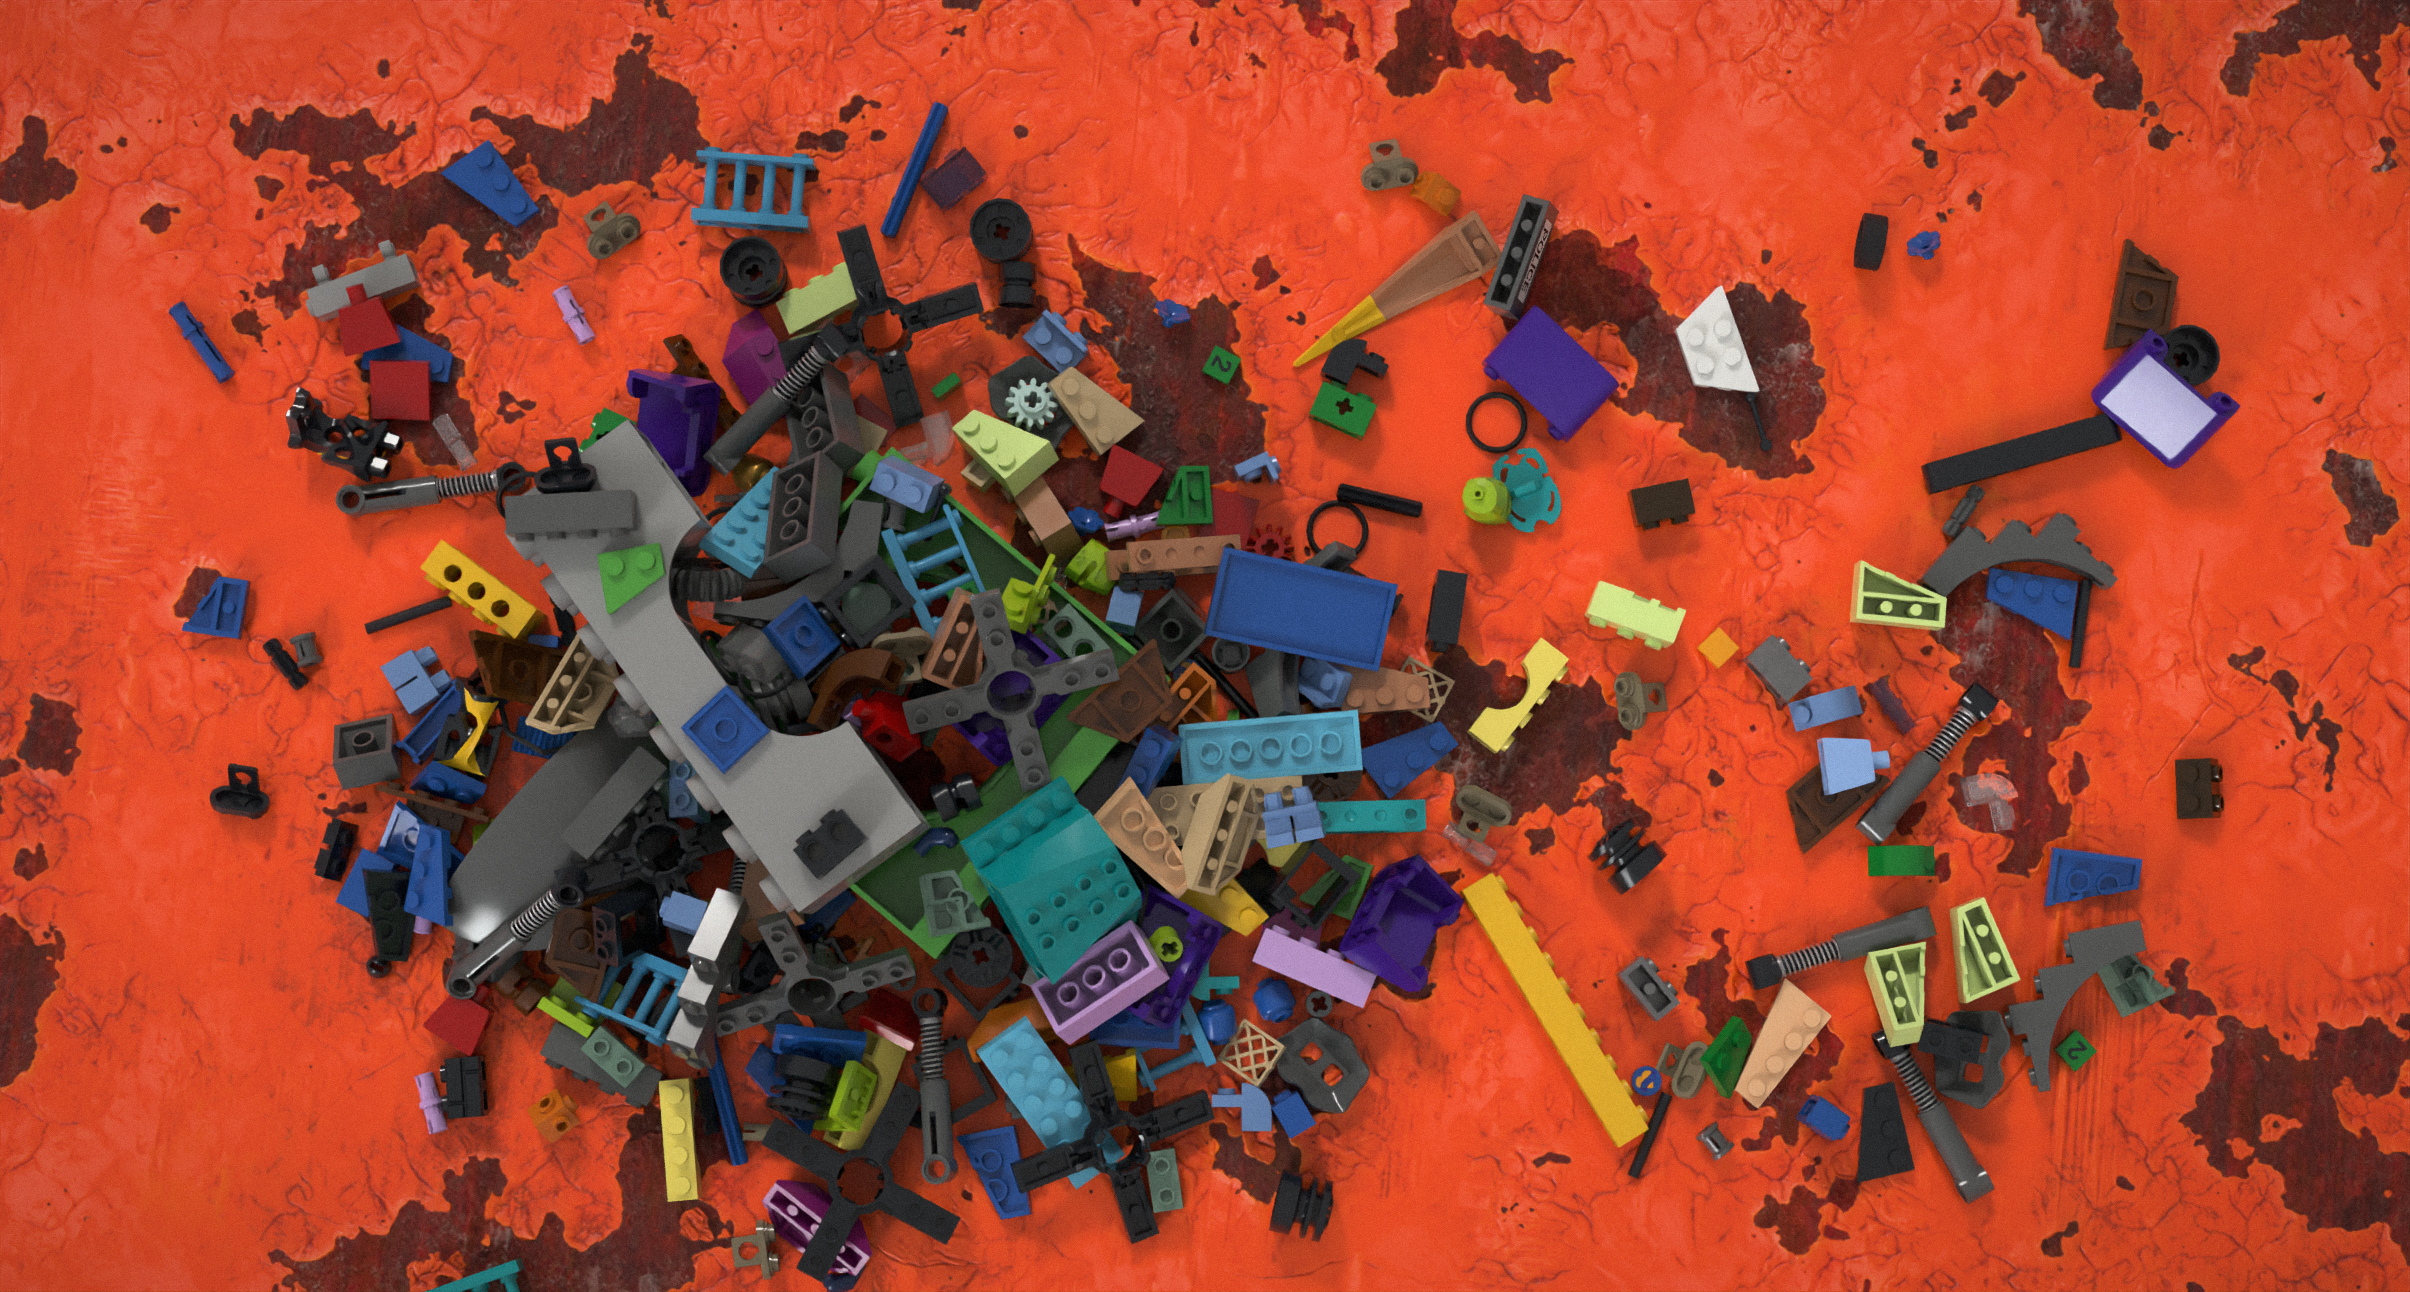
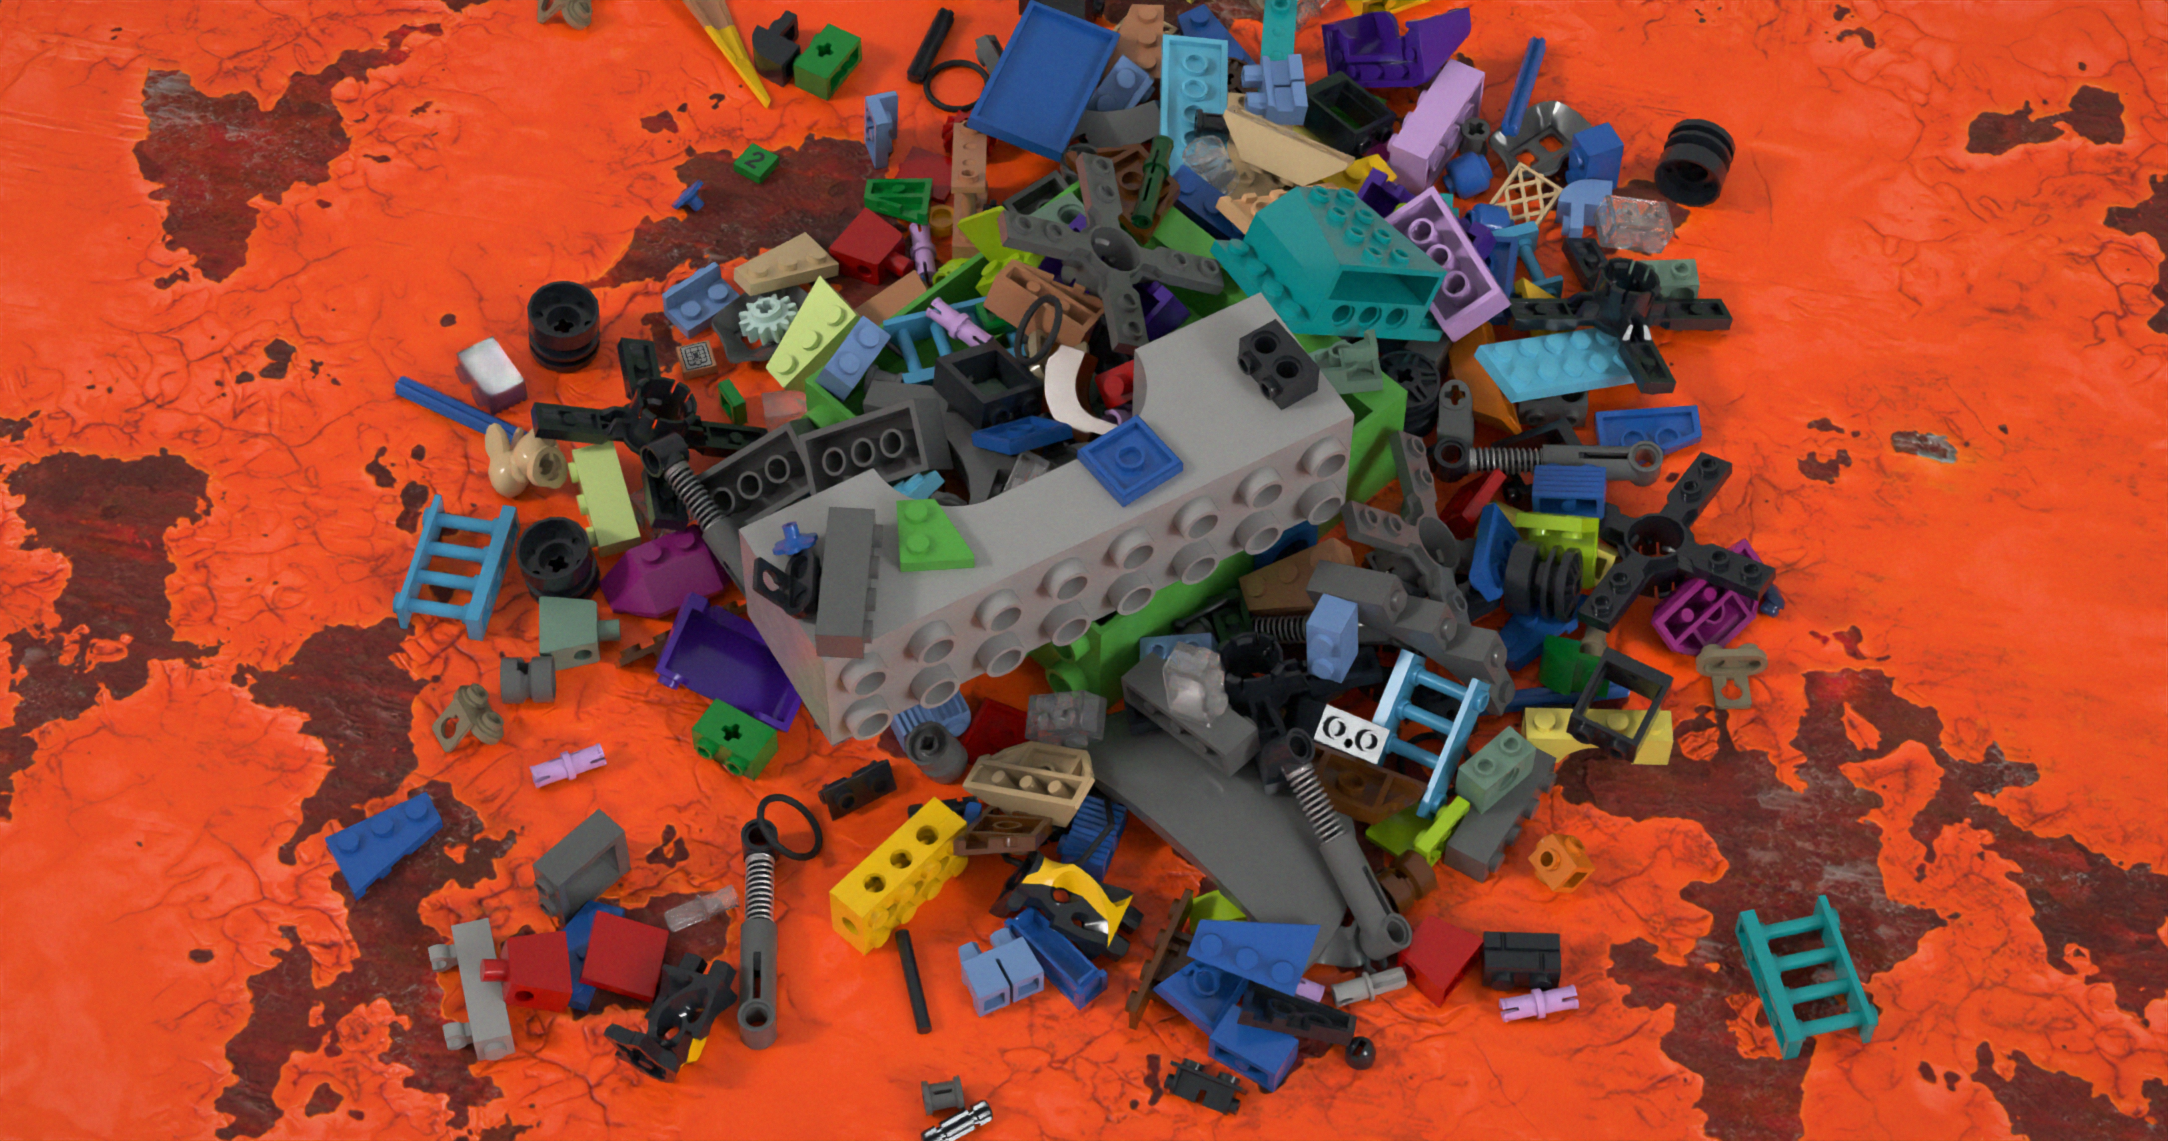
camera: 80 degrees left, 30 degrees down
dark grey slope [332,713,402,790] -> none
blue wing [409,760,487,805] -> none
black wheel [998,261,1037,309] -> none
none -> tan animal [484,423,568,498]
none -> dark grey wheel [500,656,556,704]
none -> dark grey window [532,809,631,925]
none -> sand green torso [539,596,621,671]
none -> tile [676,340,718,380]
none -> blue plant [772,522,819,555]
none -> lavender pin [926,297,995,347]
none -> black tyre [1014,294,1063,366]
none -> dark green pin [1131,135,1174,229]
none -> clear brick [1162,641,1228,728]
none -> clear wheel [1182,135,1240,196]
none -> black bush [1194,109,1230,141]
none -> light grey axle [1330,967,1407,1008]
none -> dark grey piece [1437,379,1474,448]
none -> blue axle [1501,36,1546,137]
none -> blue brick [1532,463,1607,519]
none -> green brick [1537,634,1610,698]
none -> black window [1566,647,1674,763]
none -> clear brick [1593,195,1675,254]

